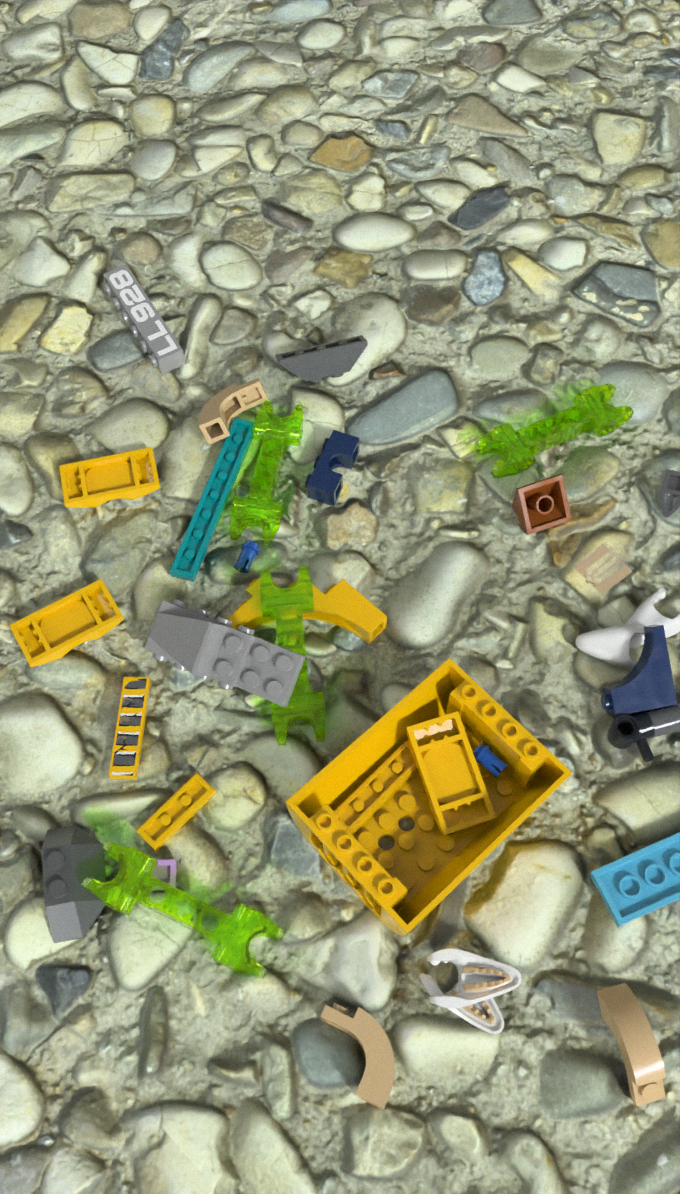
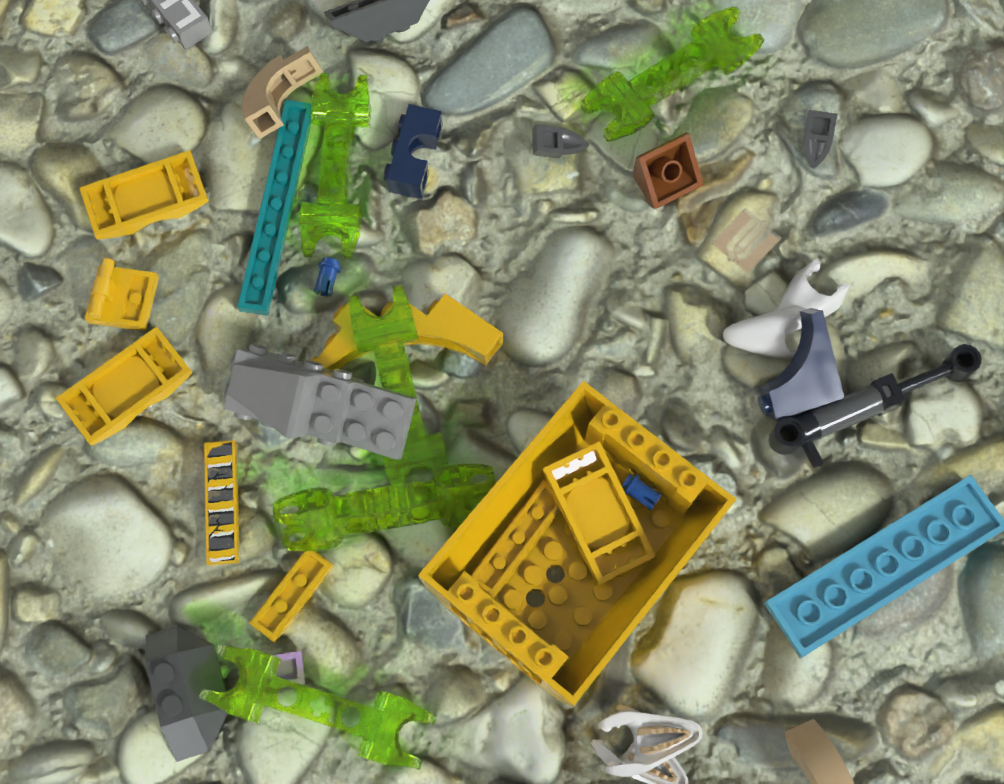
camera: 10 degrees left, 10 degrees up
none -> yellow plate [85,258,159,331]
none -> clear neon green piece [273,464,496,551]
none -> dark grey plate [532,124,589,158]

